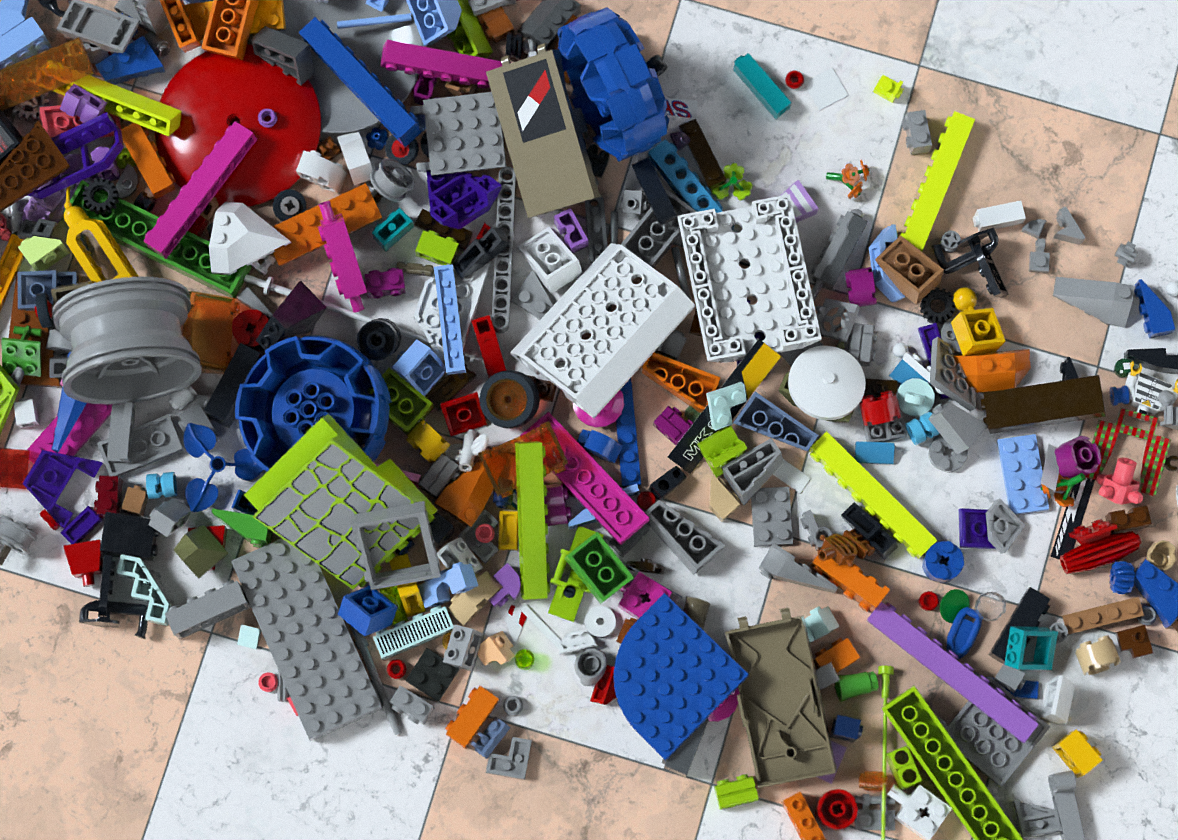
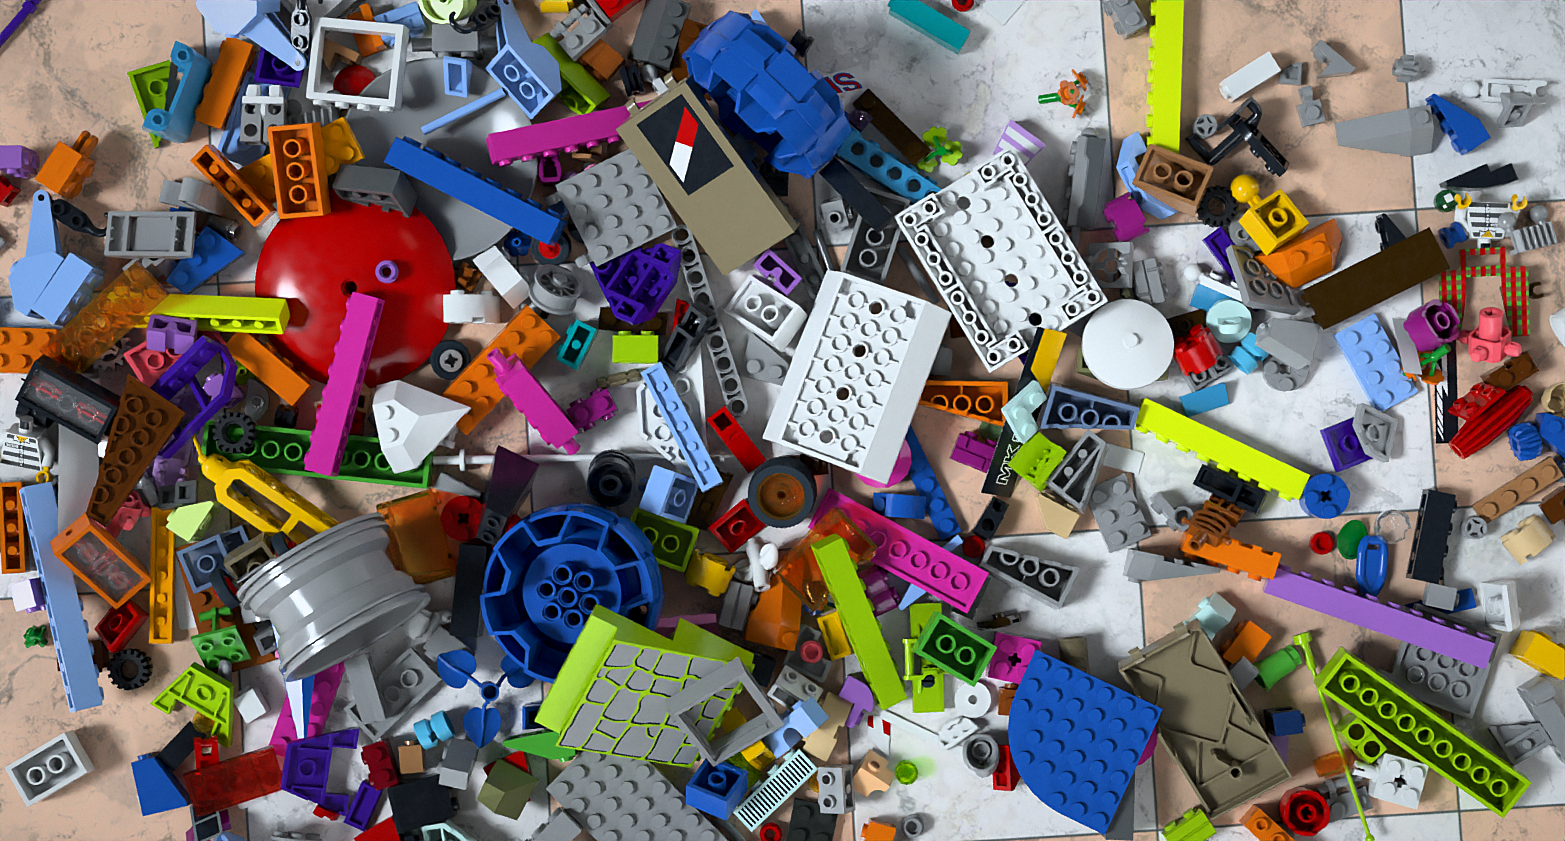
camera: 20 degrees left, 10 degrees up
teal window [1004,626,1058,670] -> none

